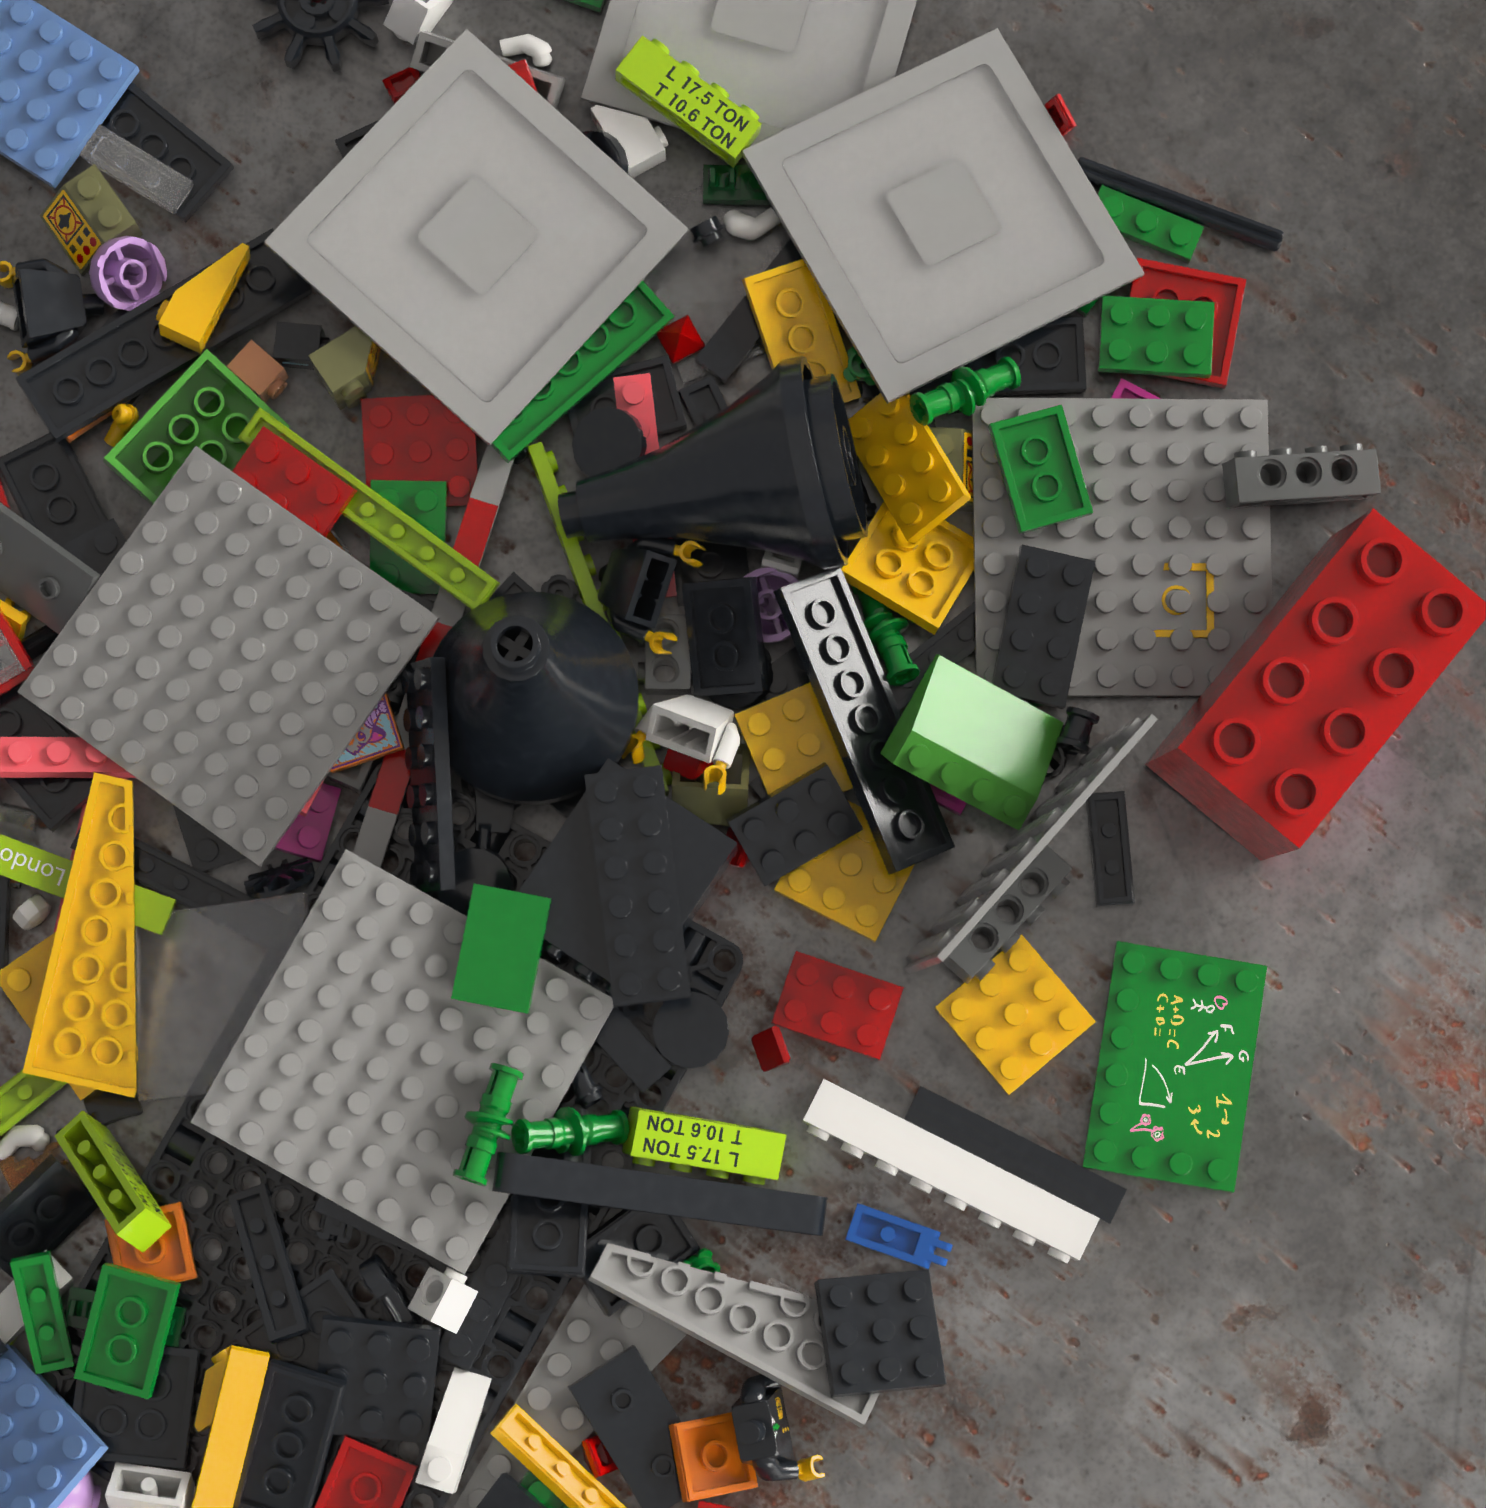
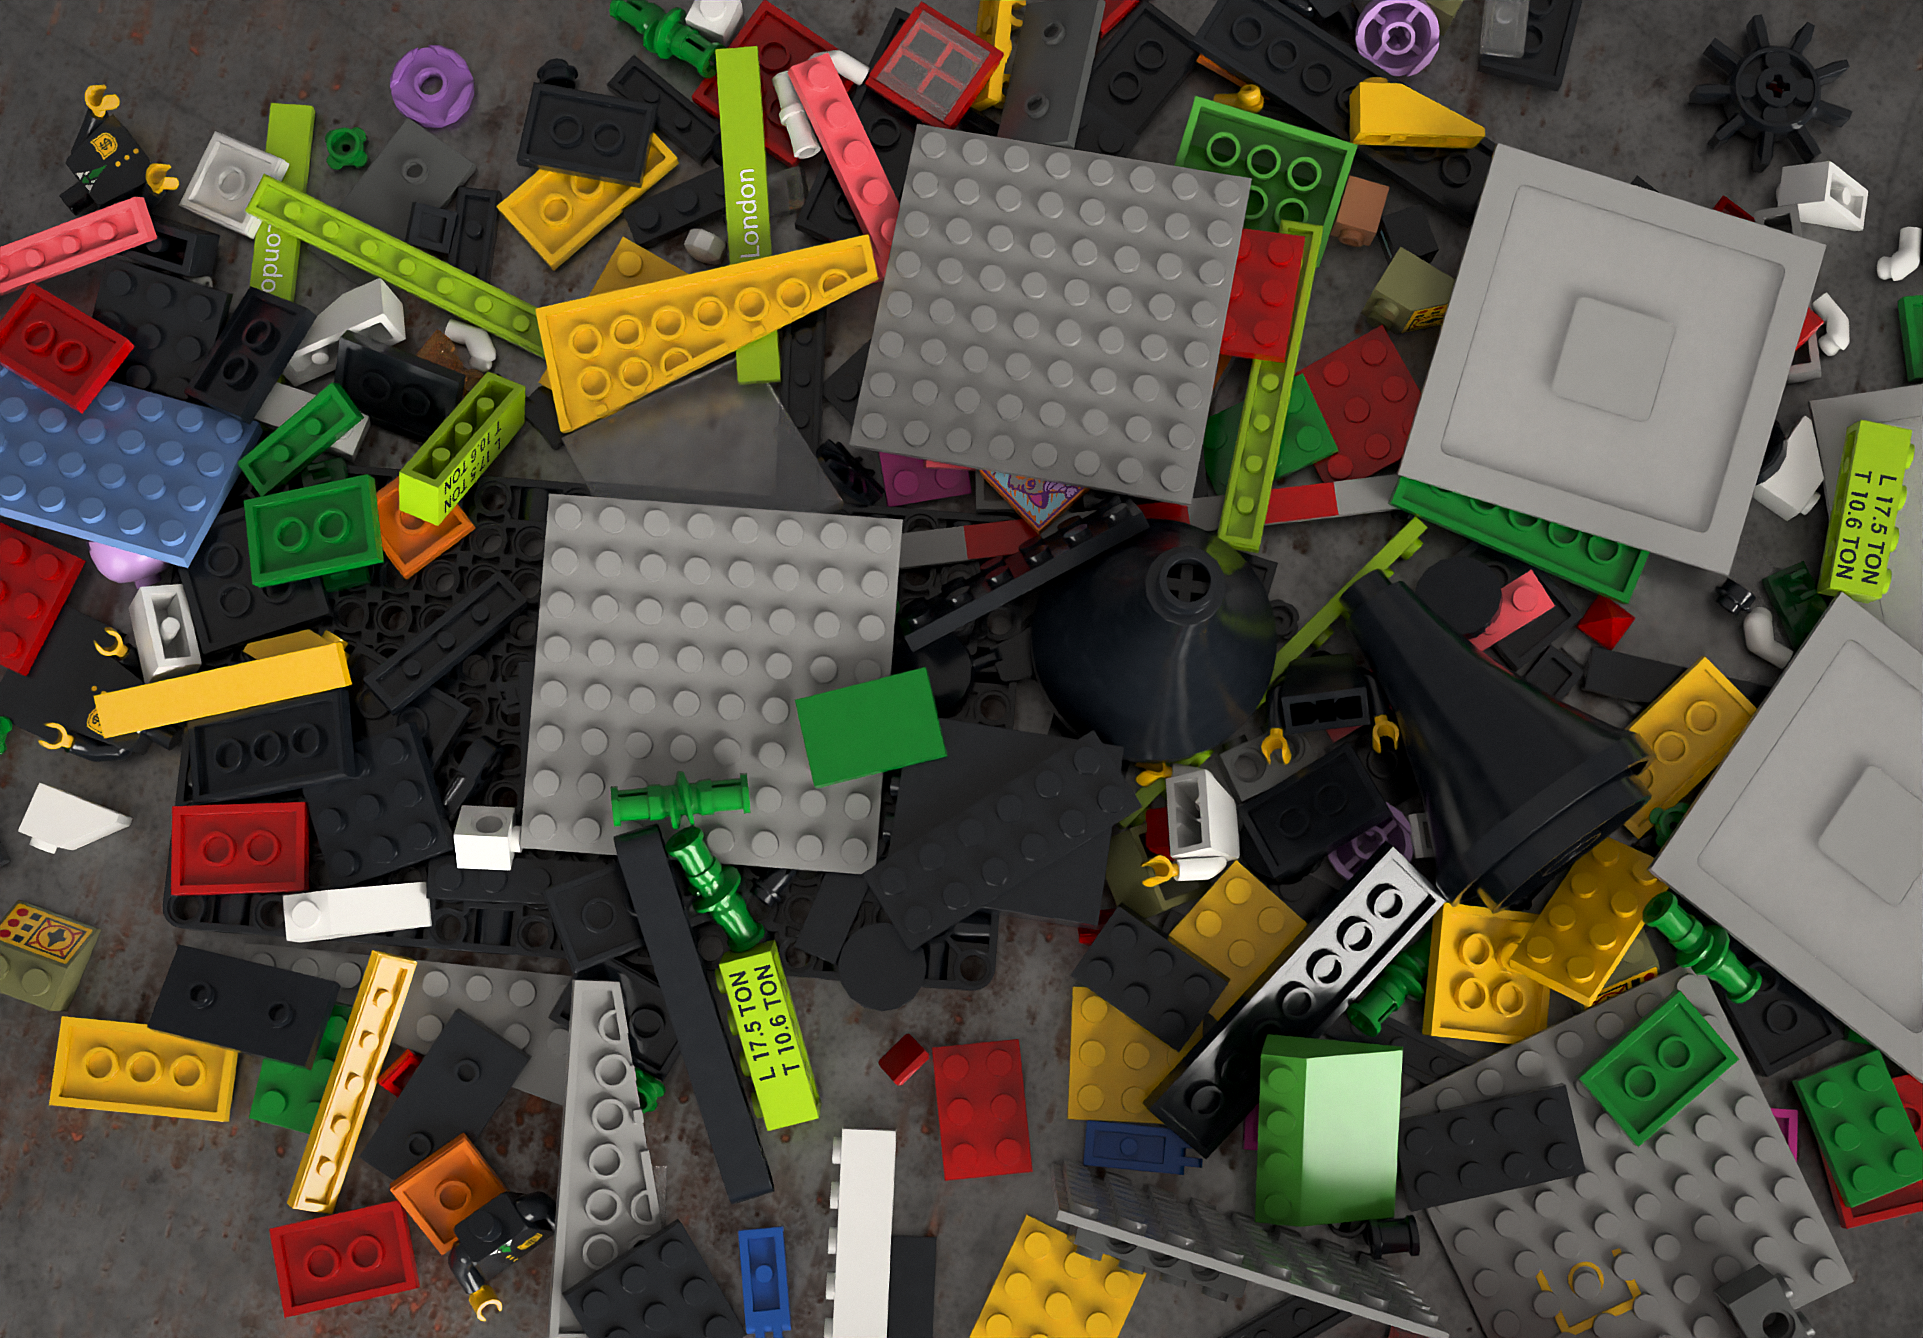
camera: 65 degrees right, 0 degrees up
none -> blue hinge [1083,1120,1203,1175]

